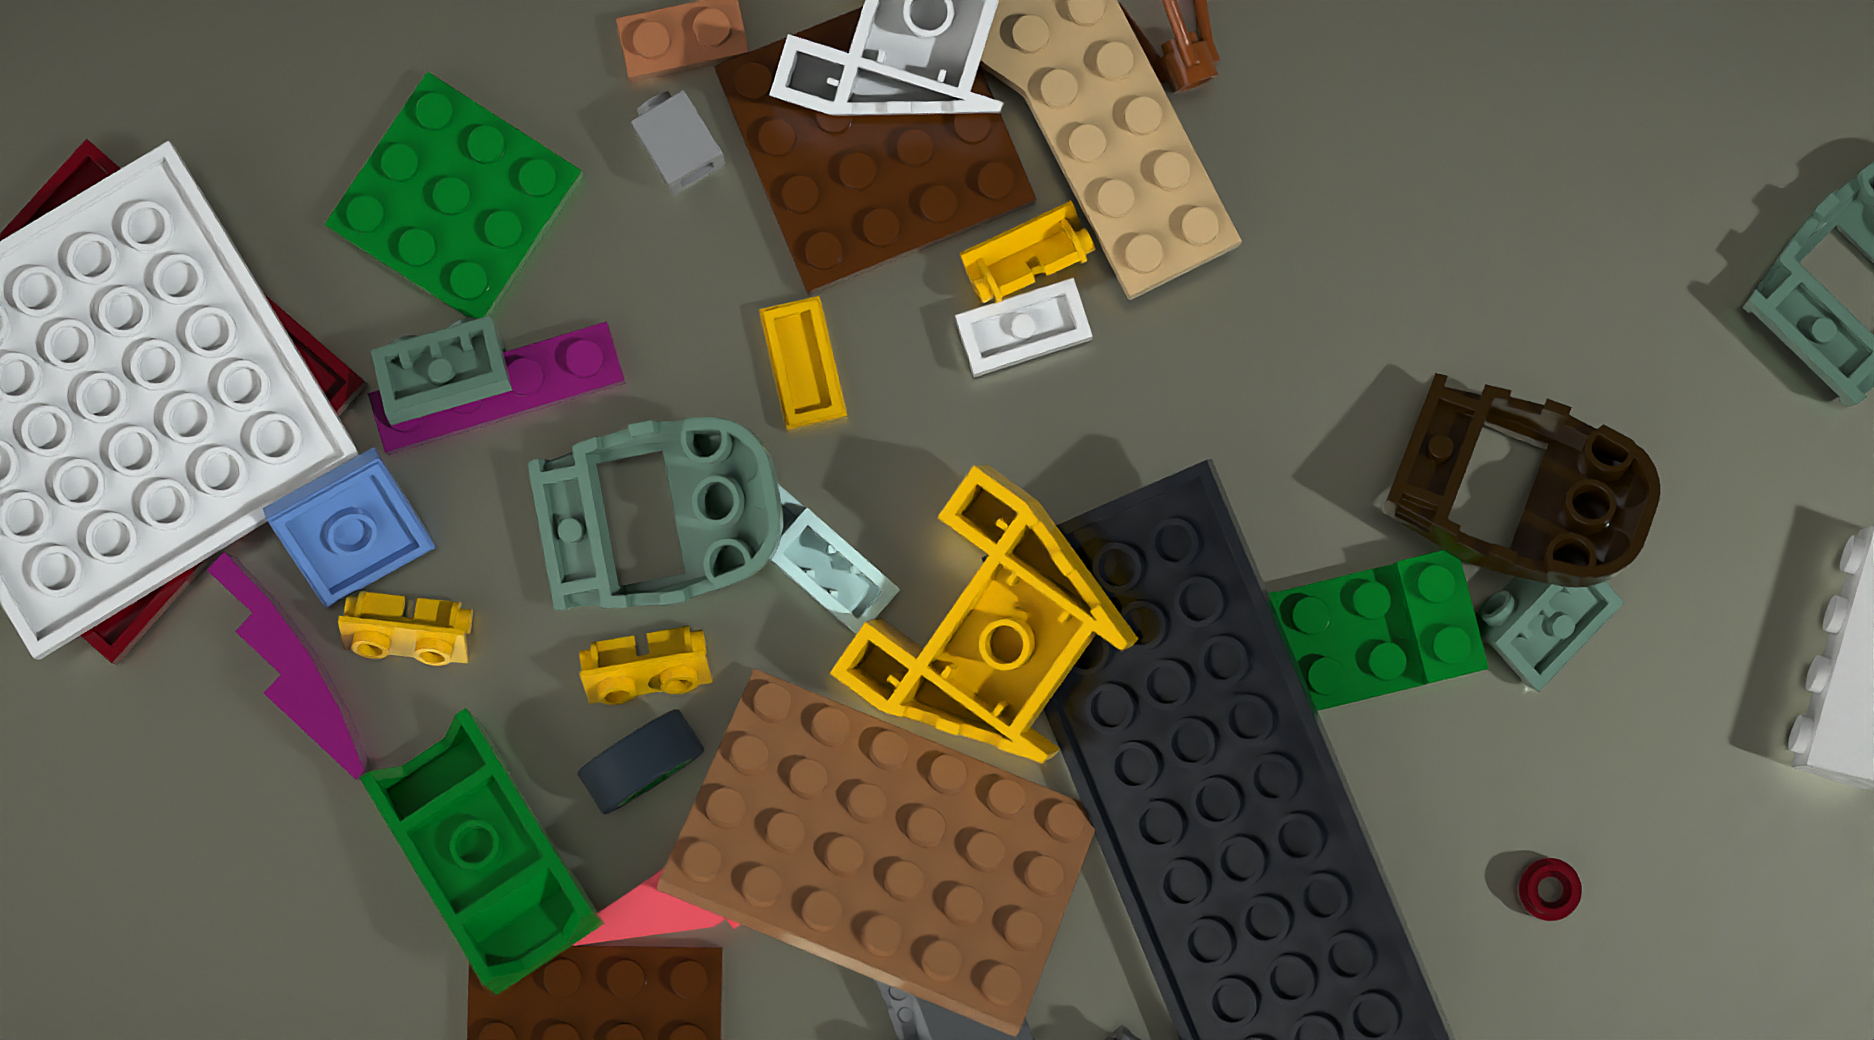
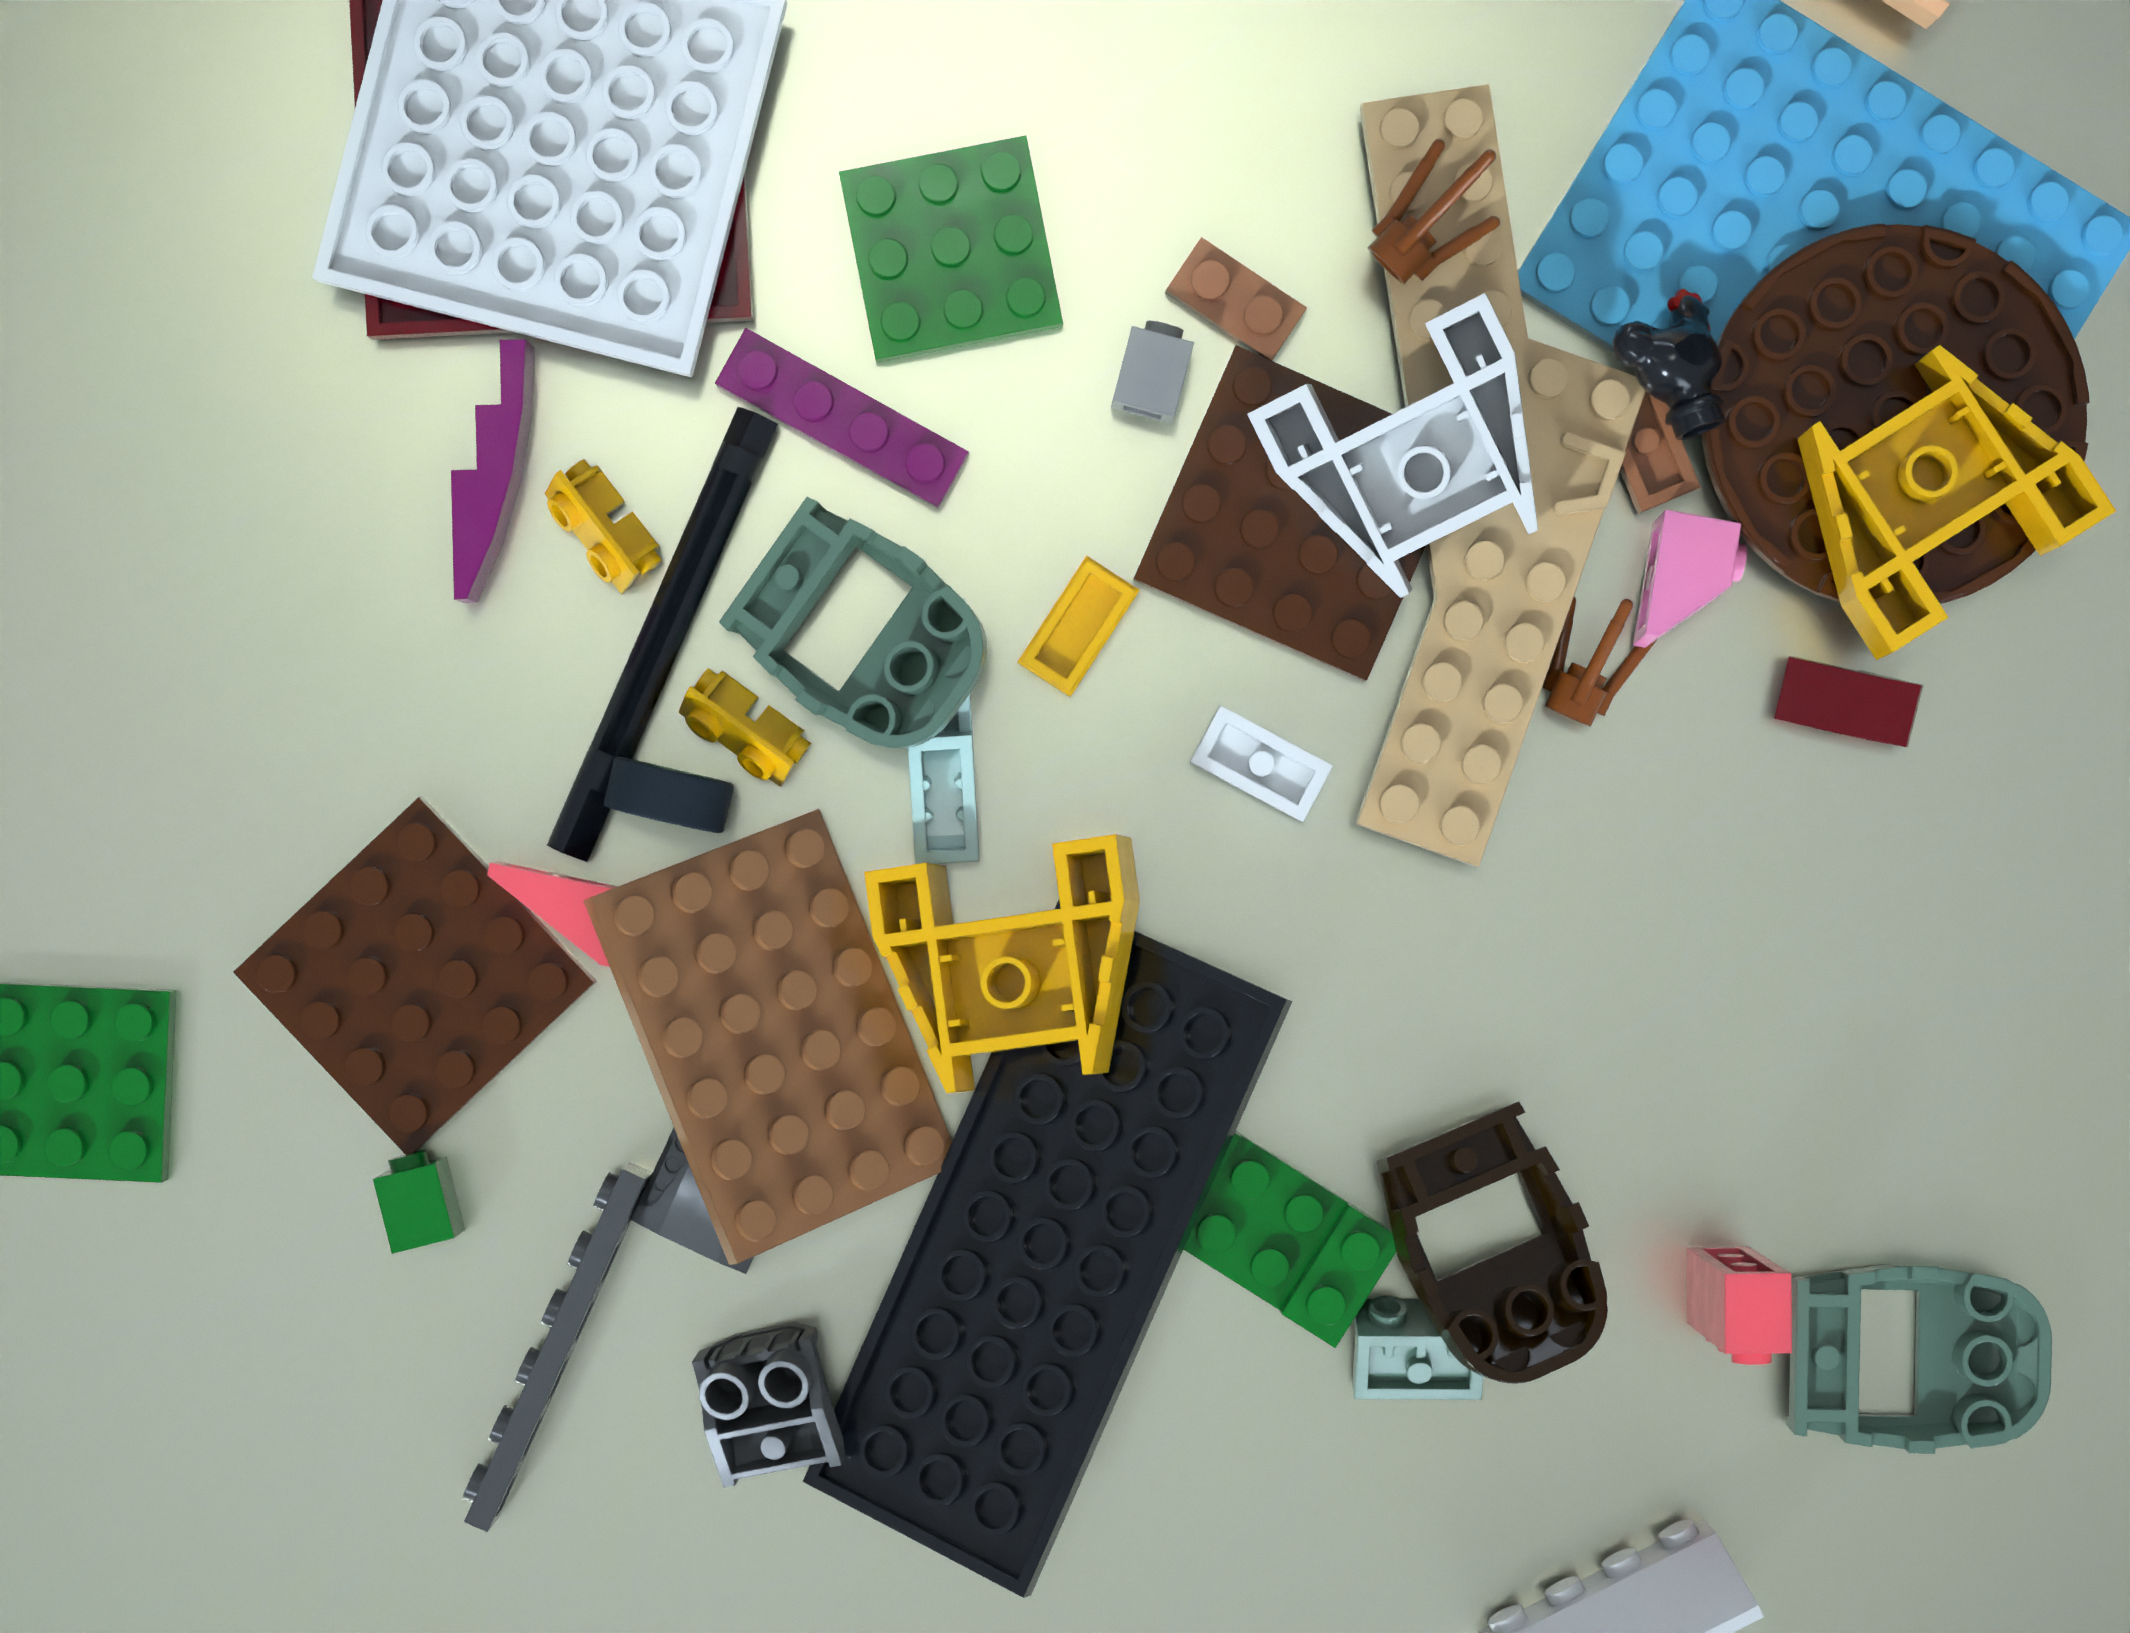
camera: 50 degrees right, 5 degrees up
medium blue tile [263,447,436,608] -> none
green piece [360,708,605,995] -> none
sand green bracket [371,315,512,425] -> none
yellow hinge [959,200,1096,304] -> none
dark red plate [1517,858,1582,921] -> none
none -> black piece [547,407,778,862]
none -> coral brick [1686,1247,1792,1365]

